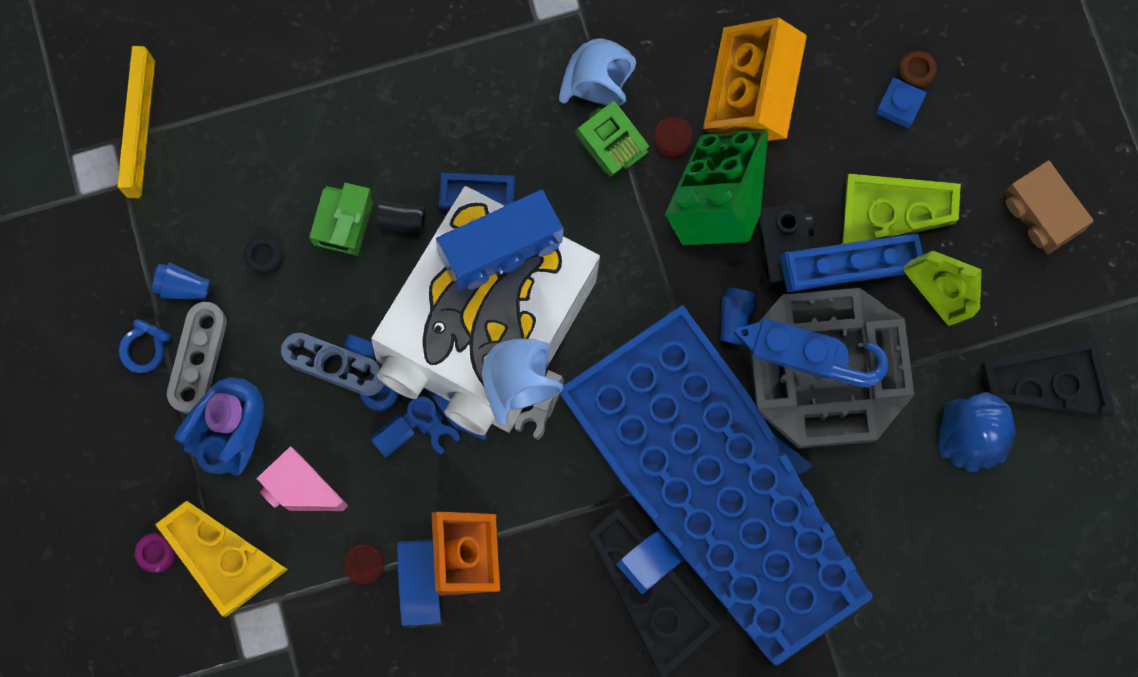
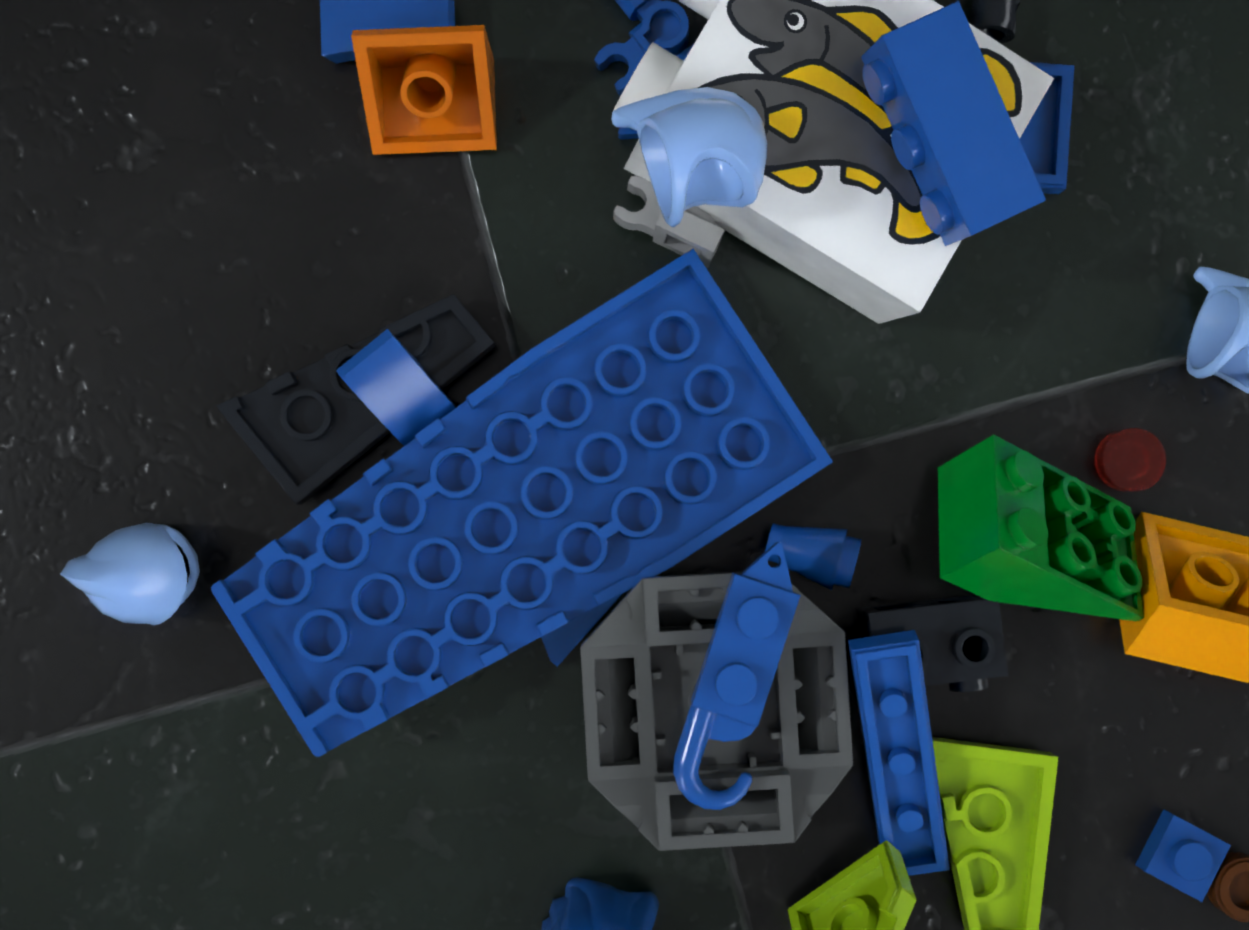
camera: 85 degrees right, 10 degrees up
bright green piece [574,100,649,177] -> none

